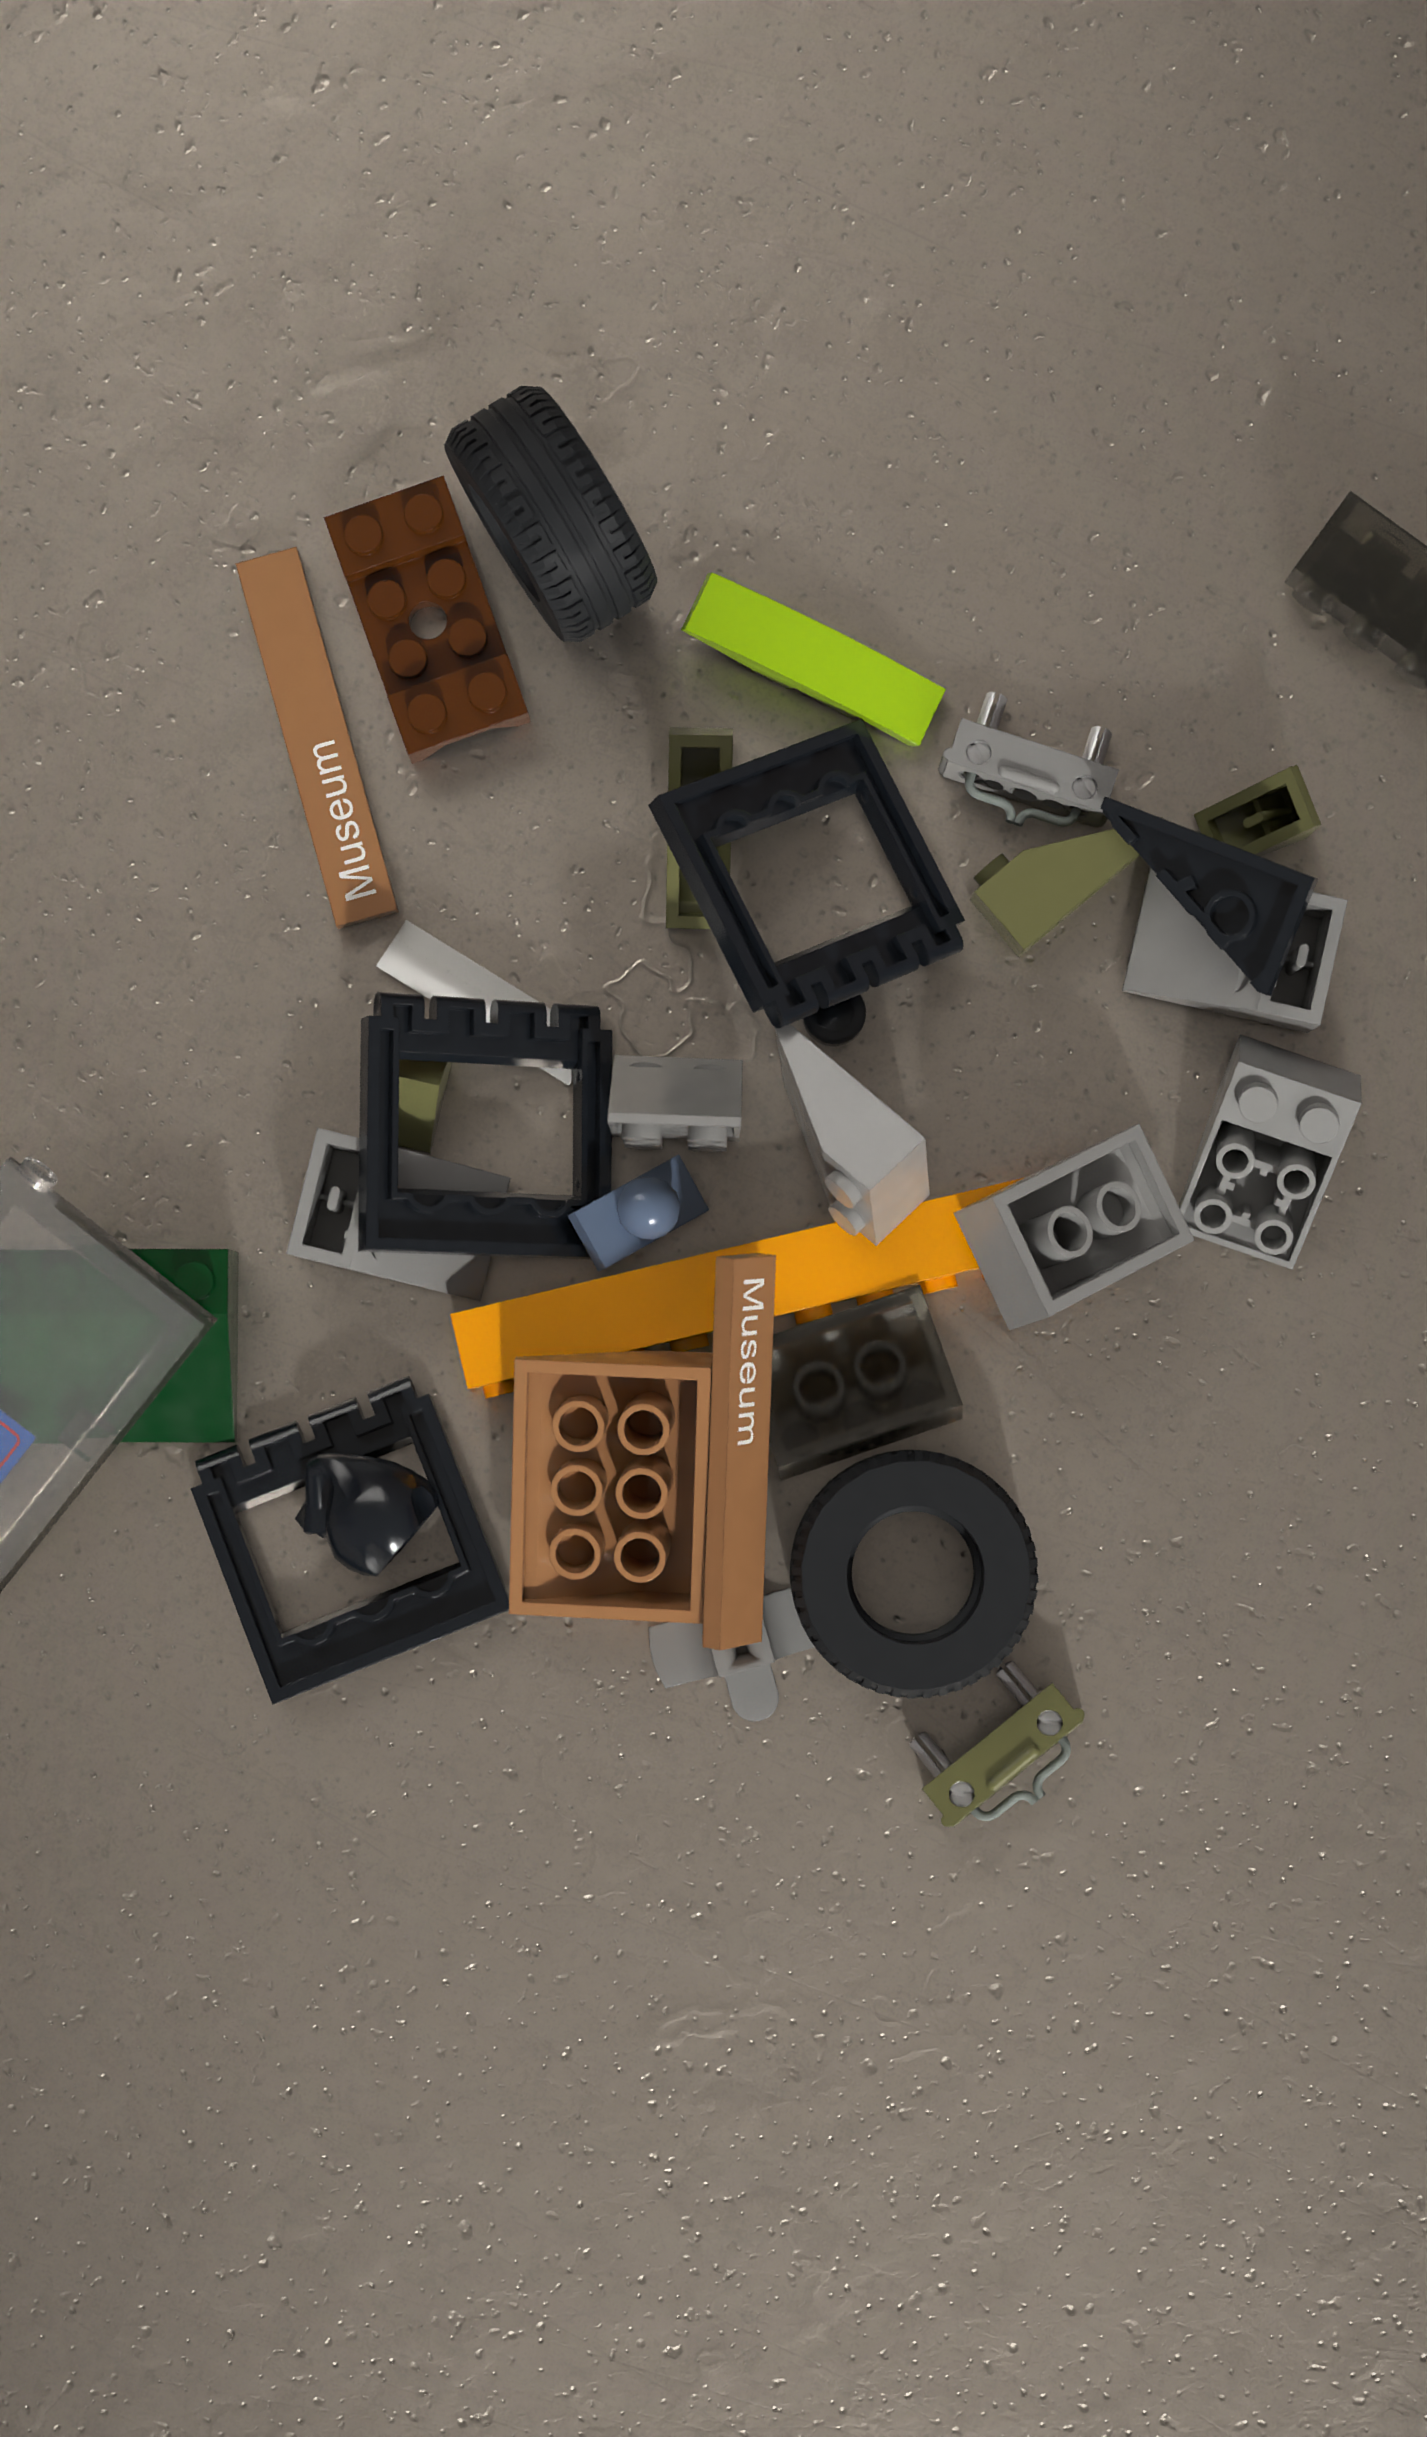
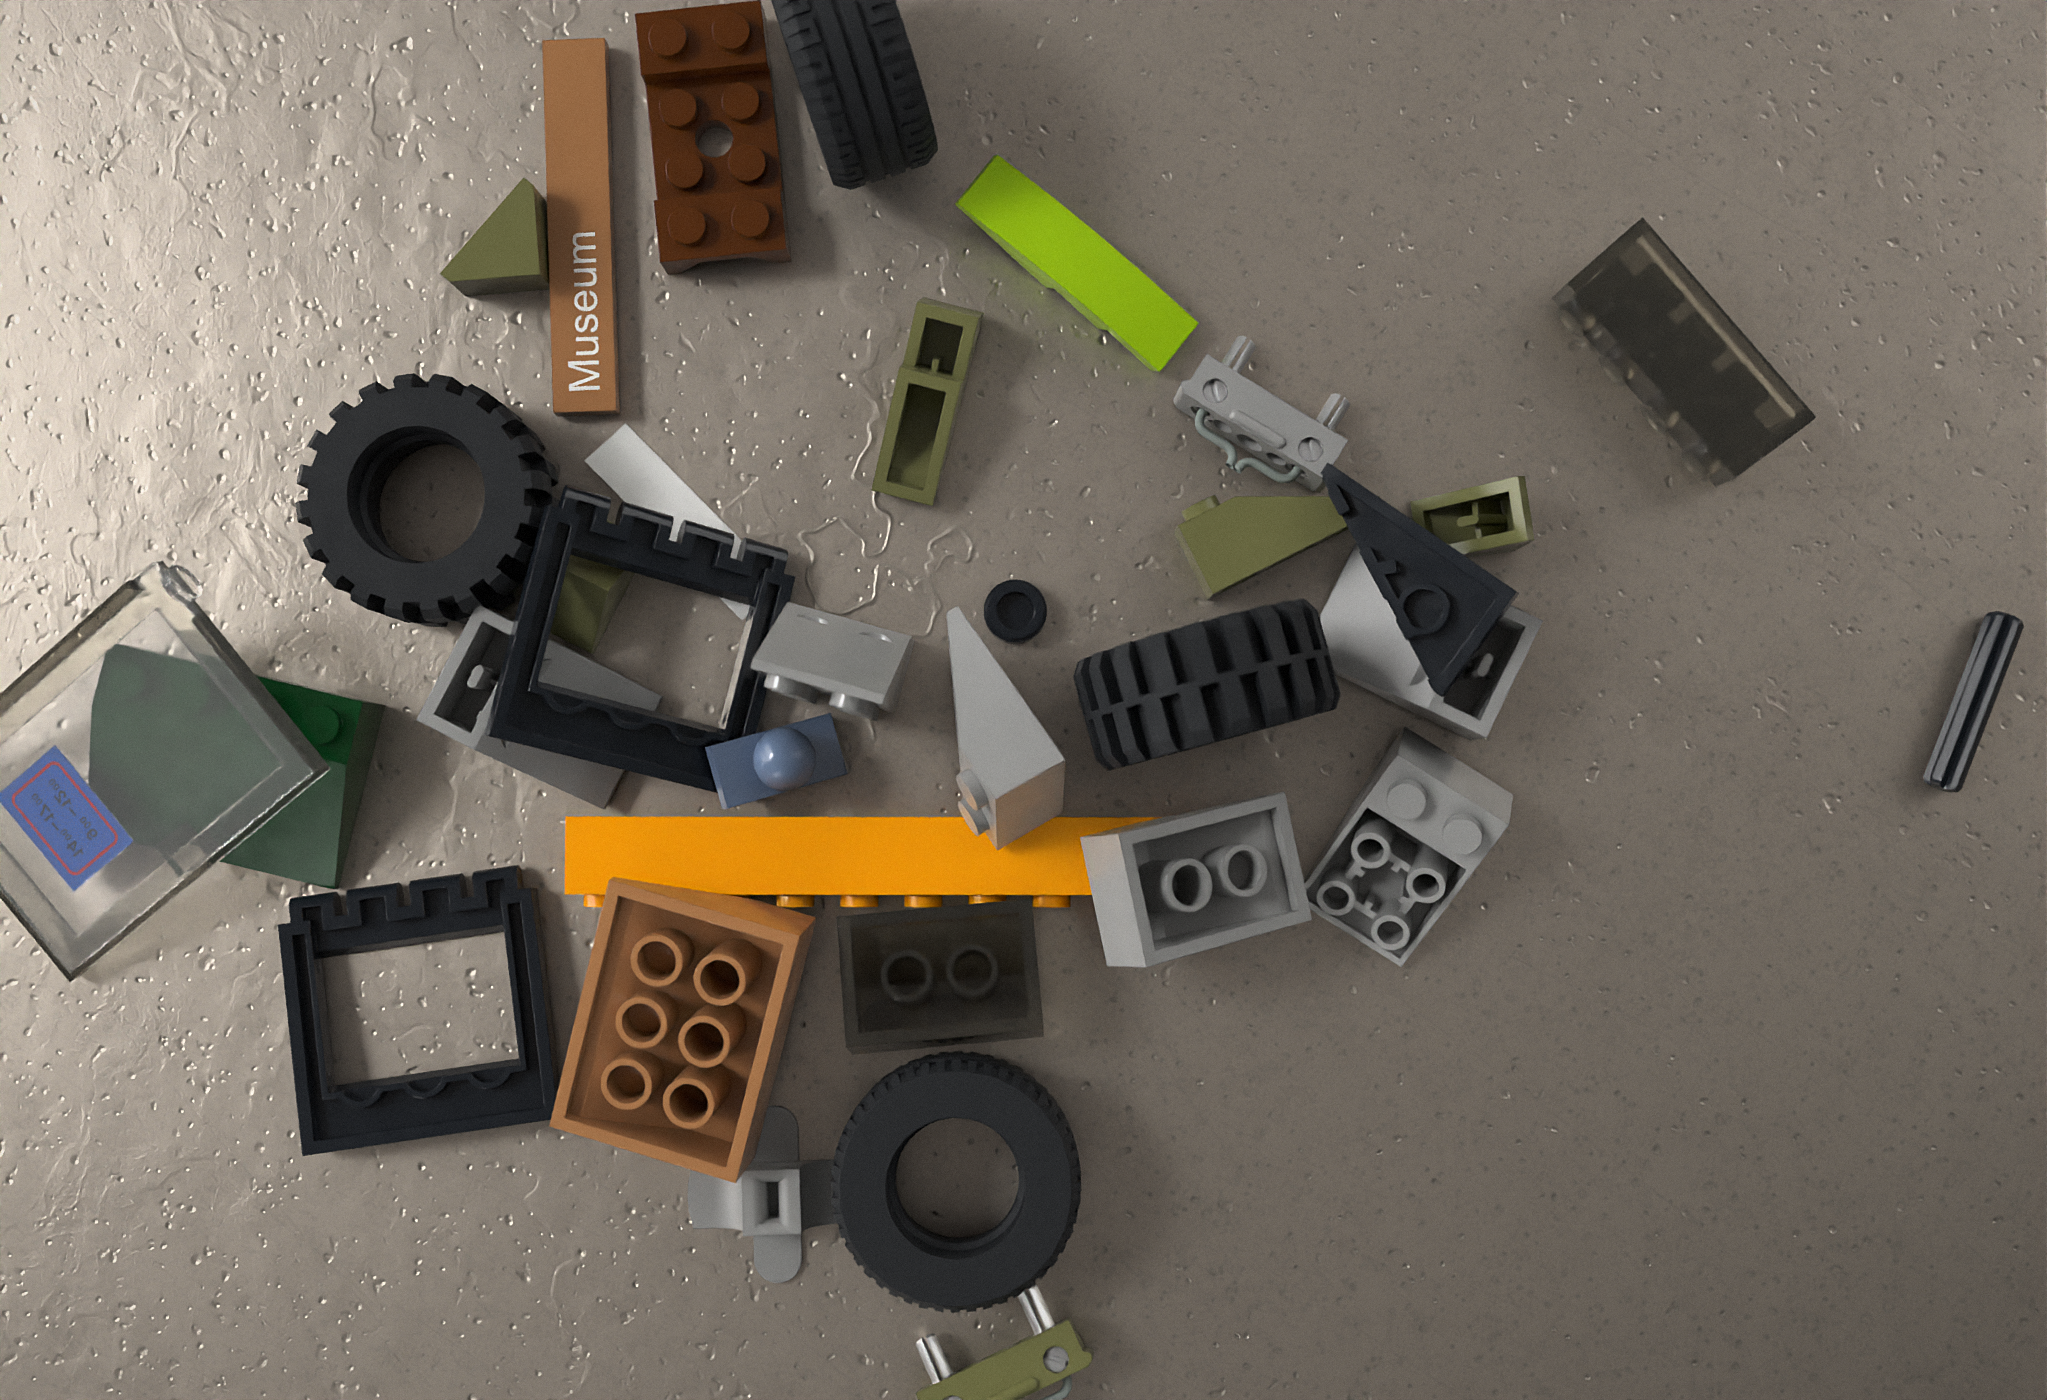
camera: 15 degrees right, 0 degrees up
black piece [295,1453,440,1577] -> none
black hinge [648,719,965,1029] -> none
medium nougat tile [702,1253,776,1651] -> none
none -> black tyre [295,373,560,627]
none -> olive slope [440,178,549,296]
none -> black tyre [1073,599,1341,771]

